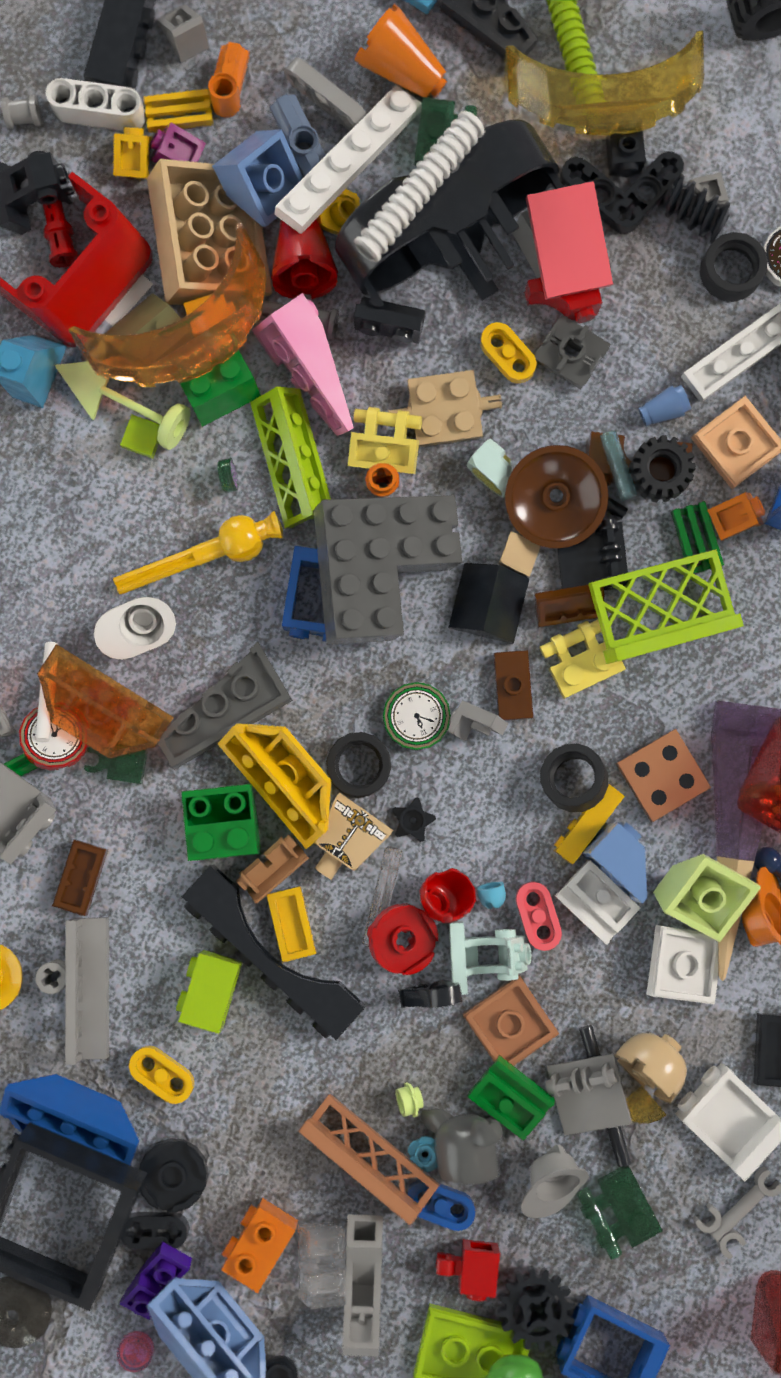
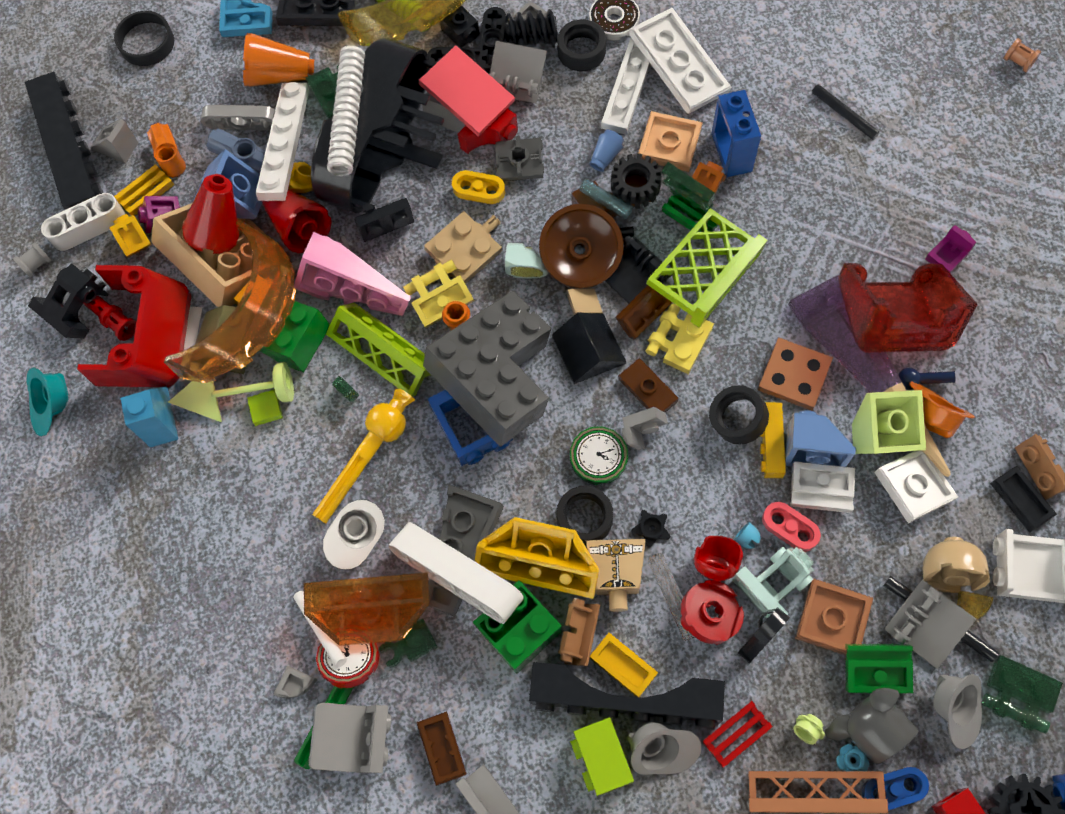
camera: 30 degrees left, 15 degrees down
none -> red cone [182,174,239,254]
none -> white beam [388,522,524,624]
none -> light grey hinge [489,41,547,104]
none -> light grey piece [628,722,701,775]
none -> clear green plate [662,162,715,212]
none -> red tile [702,701,773,768]

